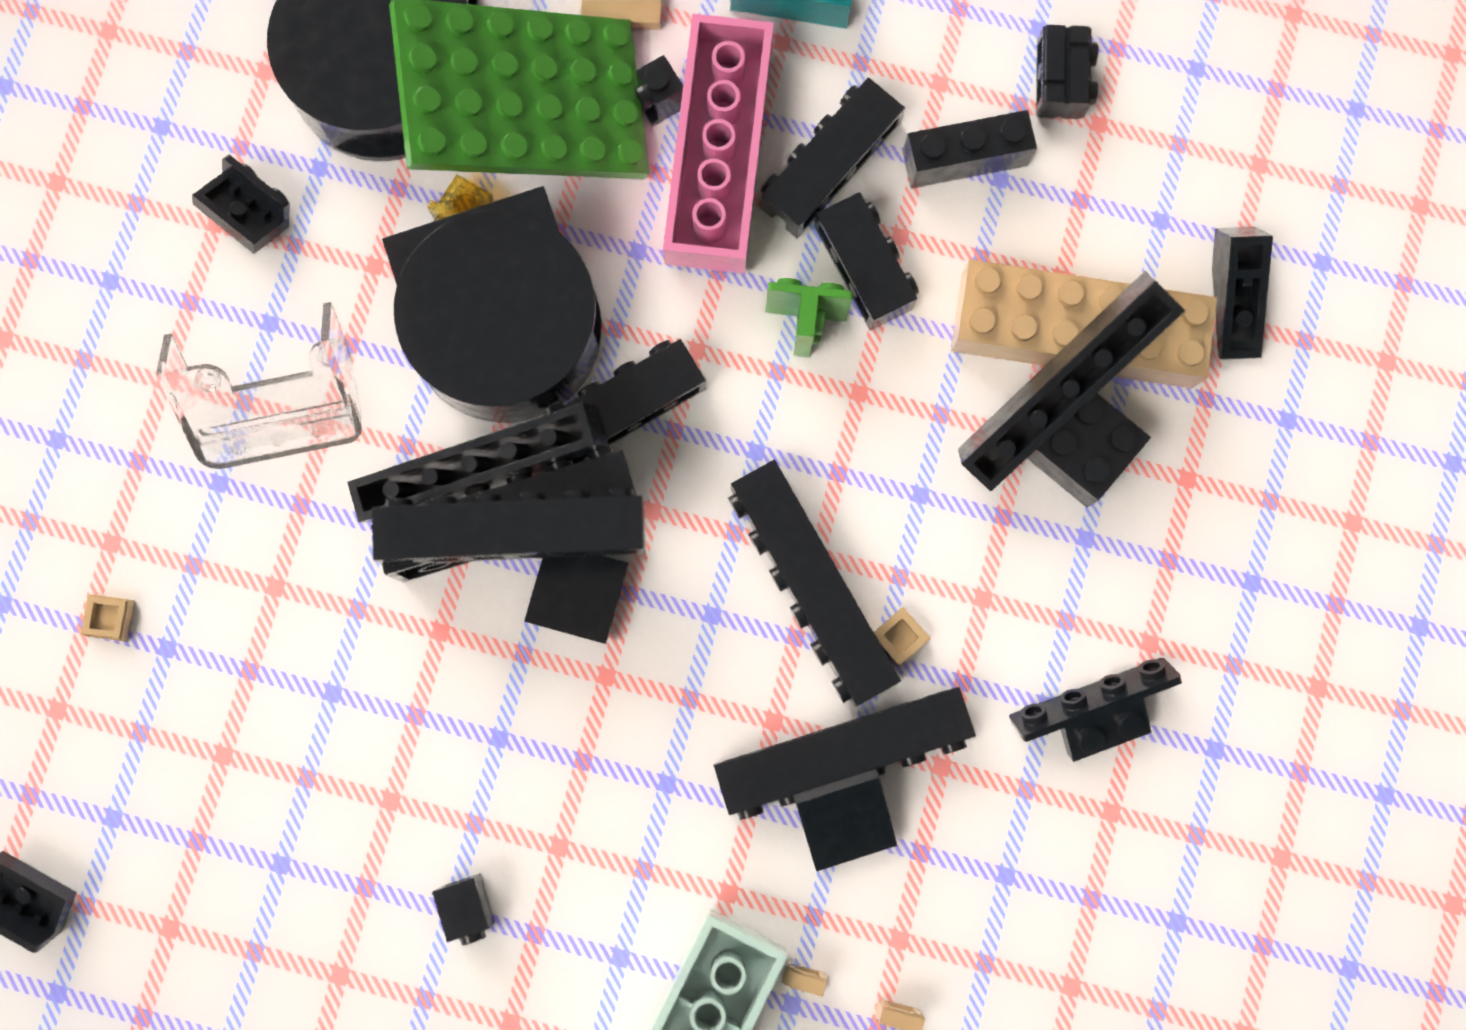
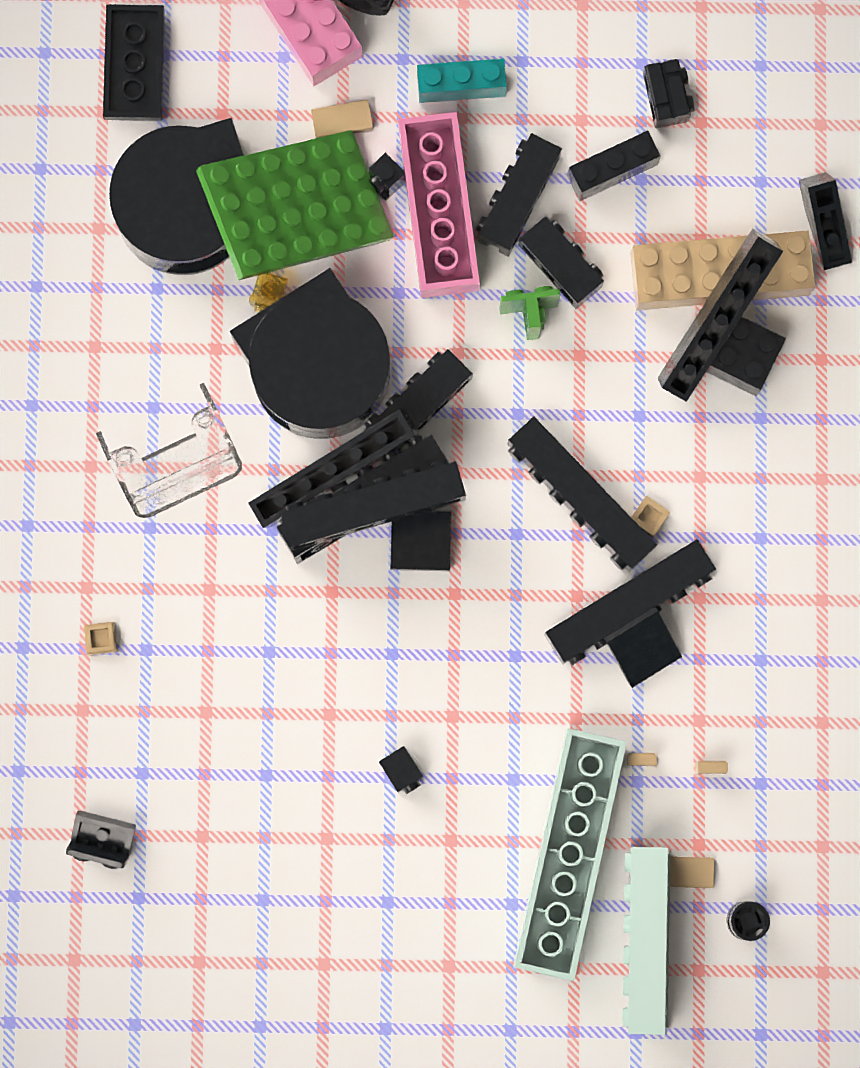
camera: 15 degrees left, 0 degrees up
black bracket [192,154,290,254] -> none
black bracket [1009,658,1182,762] -> none

